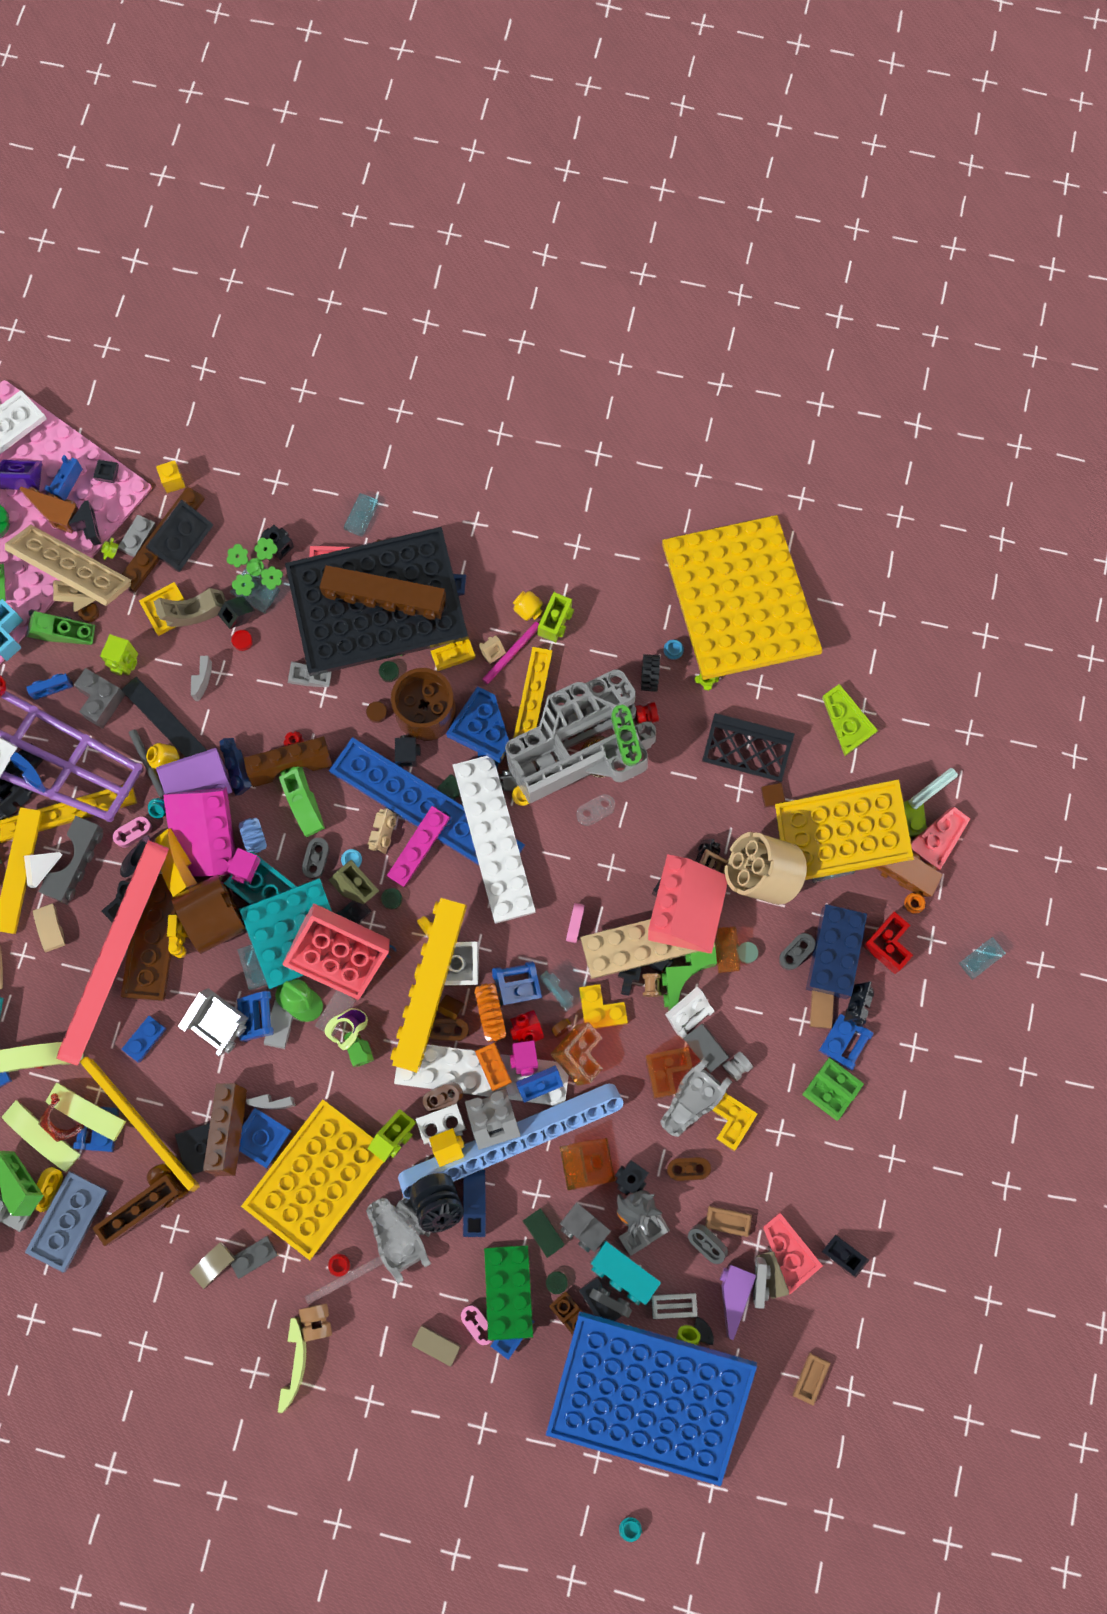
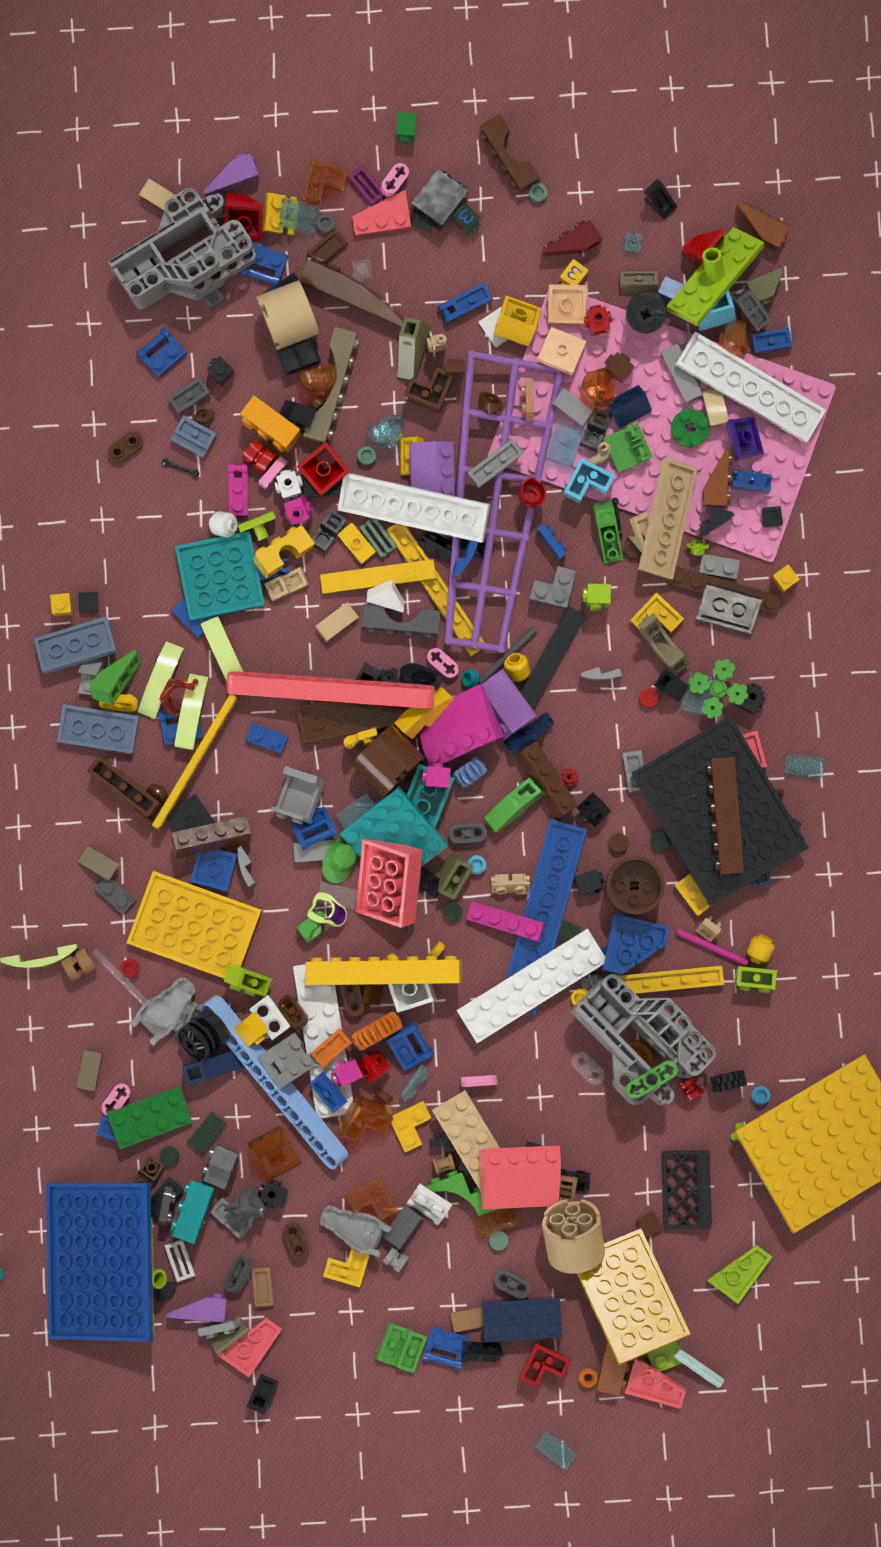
camera: 75 degrees right, 10 degrees up
medium nougat tile [792,1353,831,1406] -> none
none -> black brick [576,792,611,827]

